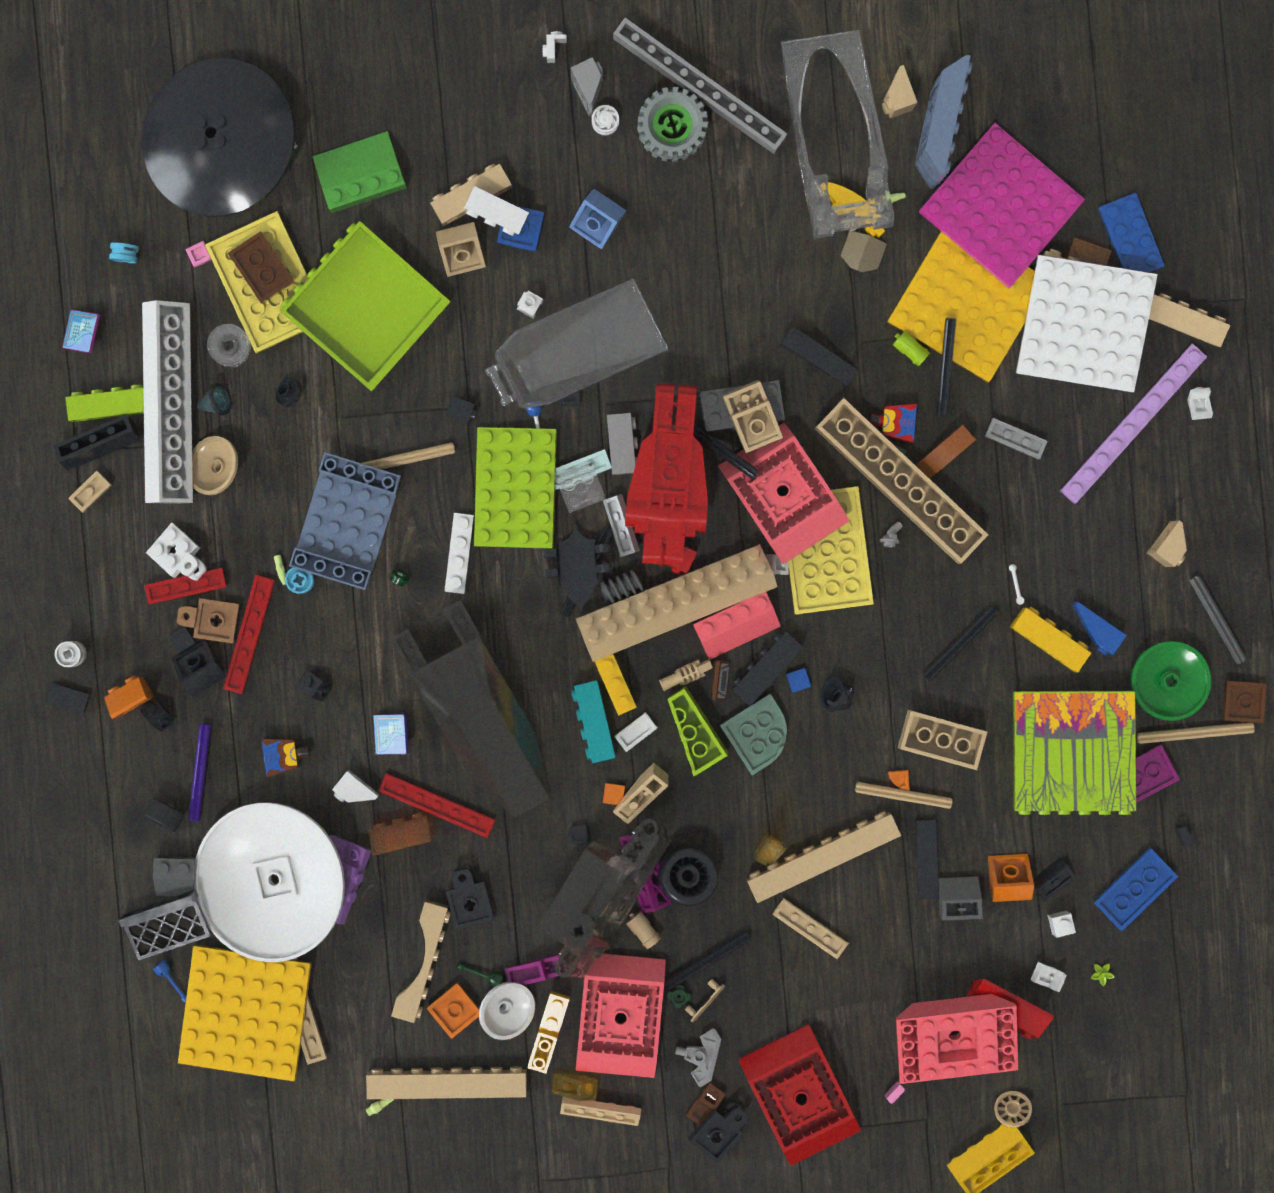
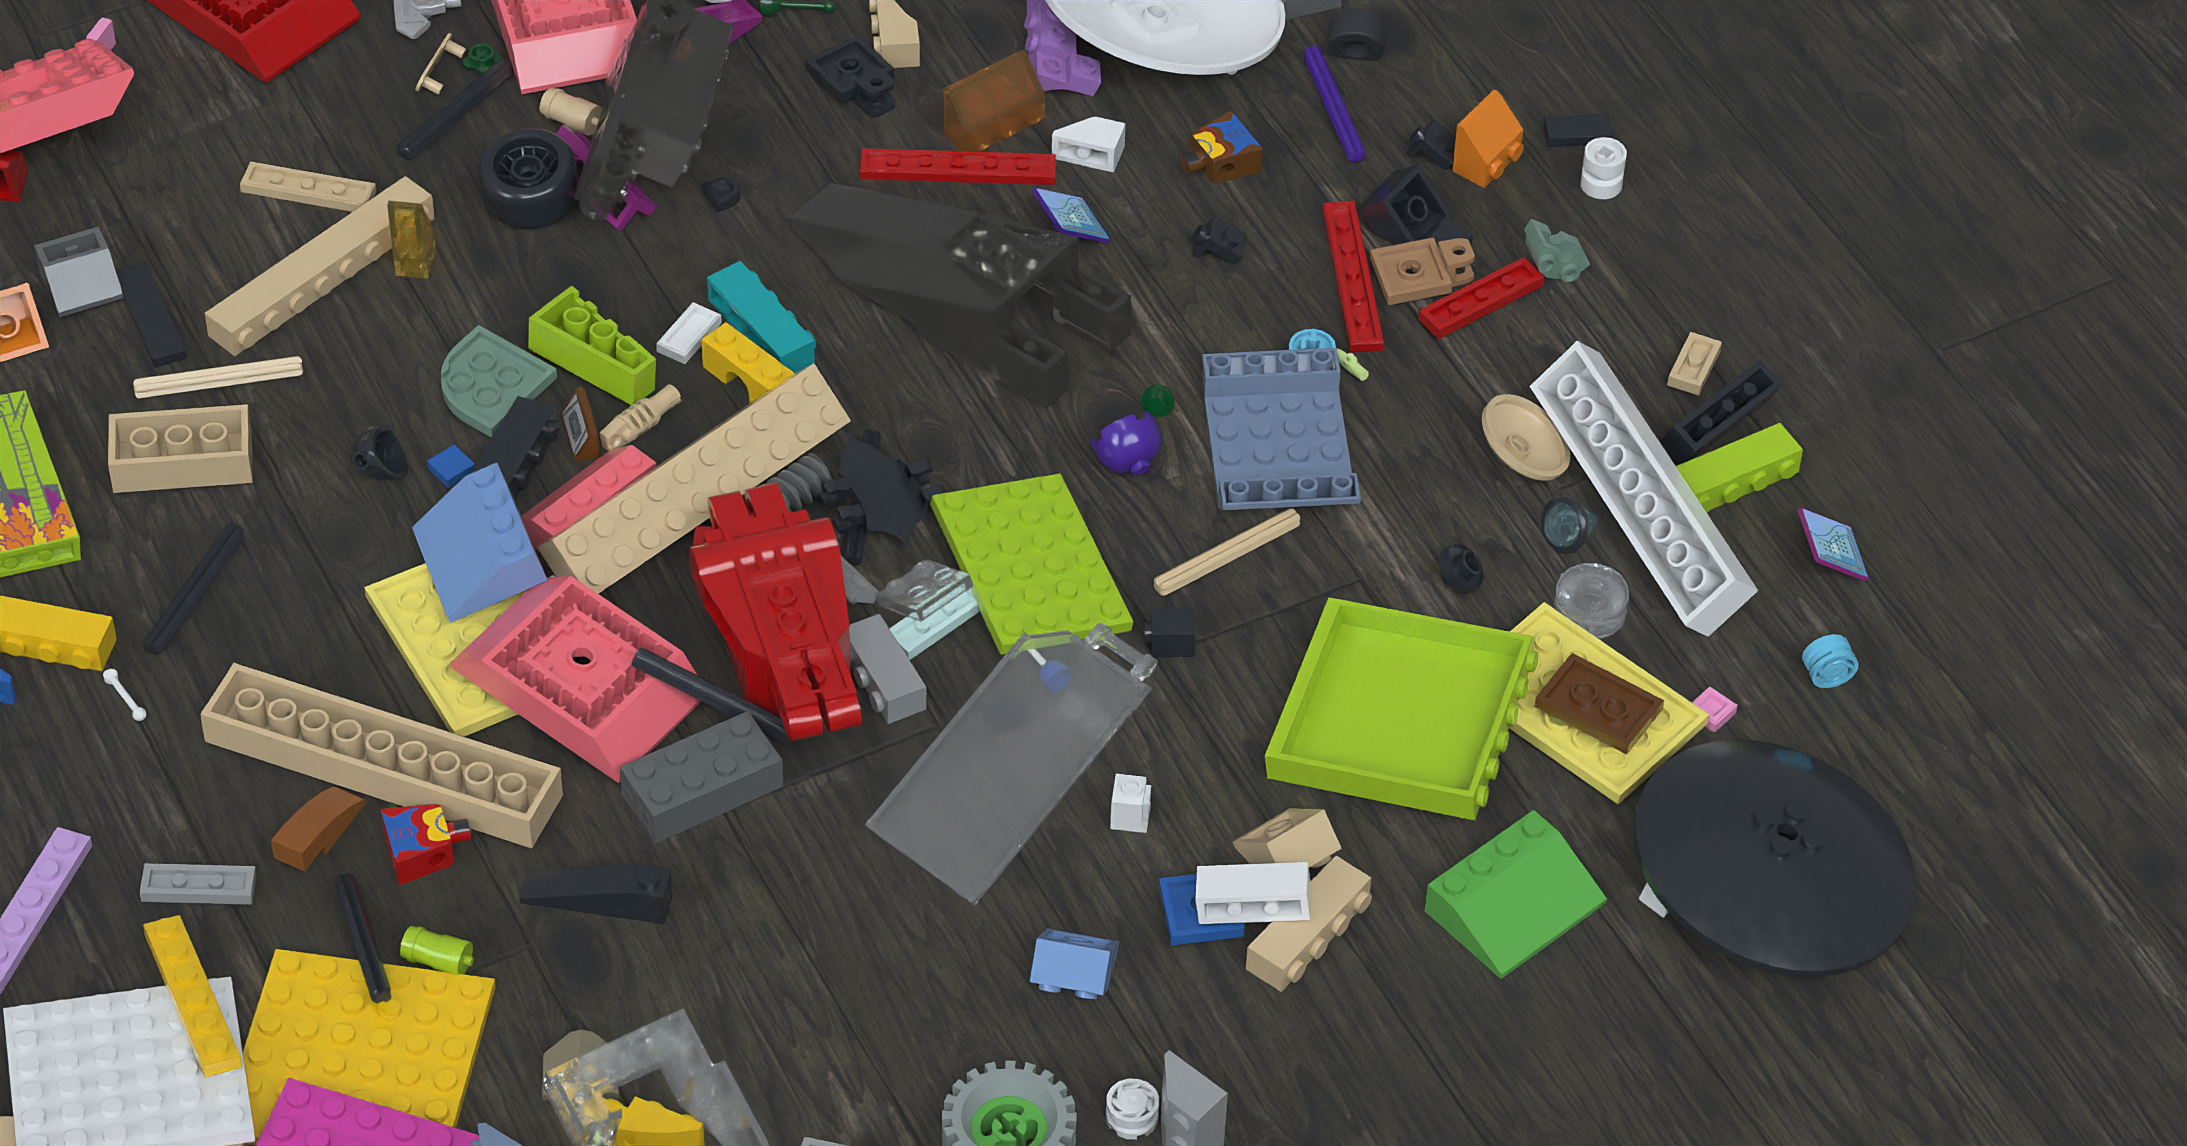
camera: 155 degrees right, 40 degrees down
white plate [146,523,206,581] -> none
white plate [445,513,474,594] -> none
orange tile [603,783,625,805] -> none
tan slope [613,763,668,824] -> none
tan slope [722,380,783,453] -> none
light grey plate [880,521,903,547] -> none
orange tile [888,770,910,790] -> none
none -> yellow plate [143,915,242,1078]
none -> medium blue slope [412,463,547,623]
none -> dark purple cylinder [1091,412,1161,476]
none -> sand green cylinder [1524,219,1590,282]

